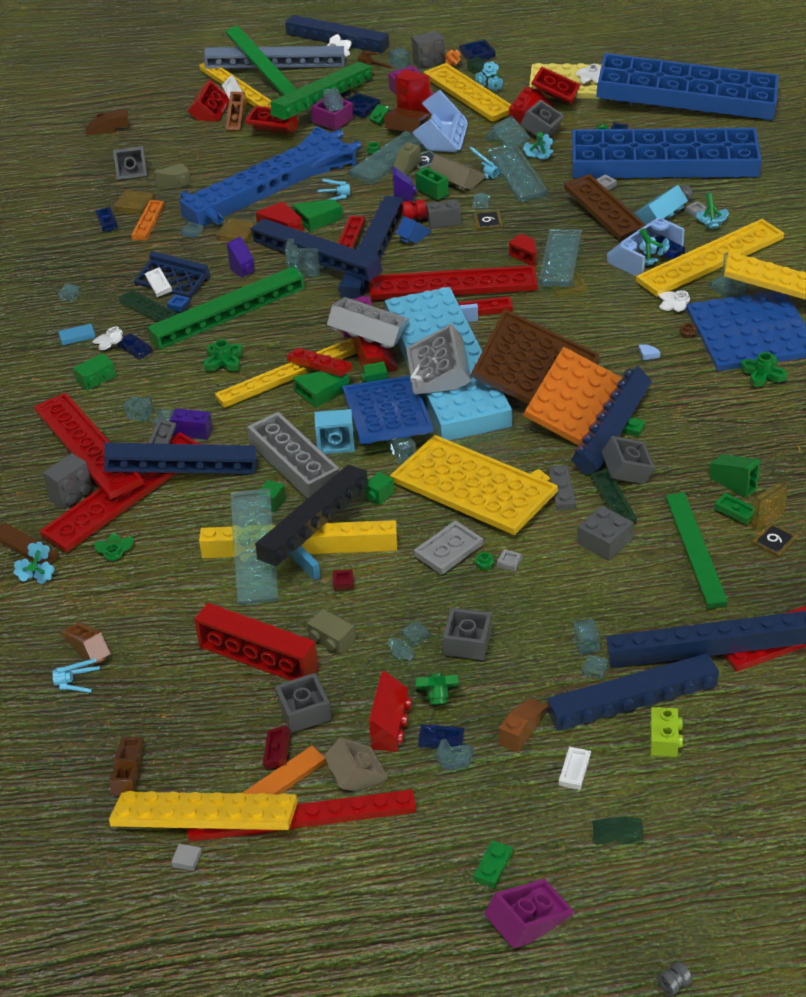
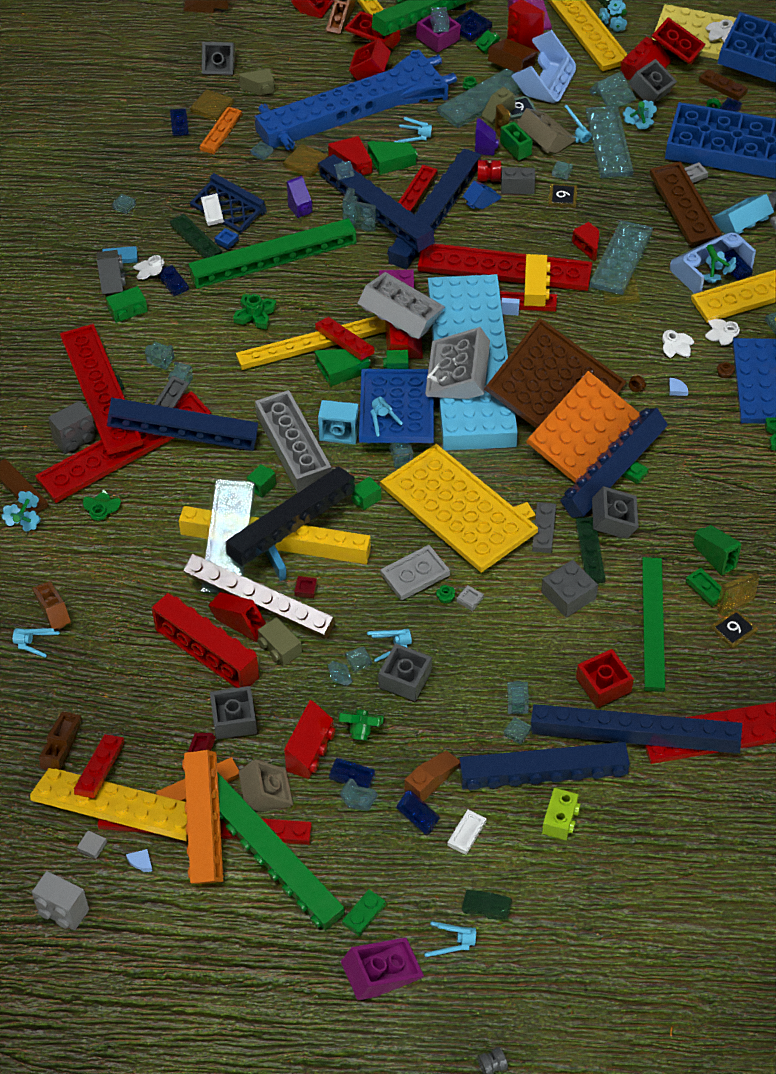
camera: 10 degrees right, 10 degrees up
dark purple brick [170,408,213,440] -> none
none -> light grey brick [32,871,89,931]
none -> red plate [74,734,124,798]
none -> dark grey brick [97,250,126,294]
none -> light blue tile [126,849,152,872]
none -> orange brick [182,750,223,884]
none -> brick [184,554,336,640]
none -> green brick [184,772,345,931]
none -> red slope [208,592,266,642]
none -> clear light blue plate [334,161,354,180]
none -> red brick [348,38,391,81]
none -> medium azure plant [367,629,412,662]
none -> medium azure plant [370,396,403,437]
none -> clear blue plate [396,790,441,834]
none -> medium azure plant [424,921,476,957]
none -> pearl gold plate [495,104,510,137]
none -> yellow brick [524,254,550,306]
none -> red brick [576,649,634,708]
none -> reddish brown plate [629,375,646,392]
none -> white plate [662,330,694,358]
none -> reddish brown plate [699,69,748,101]

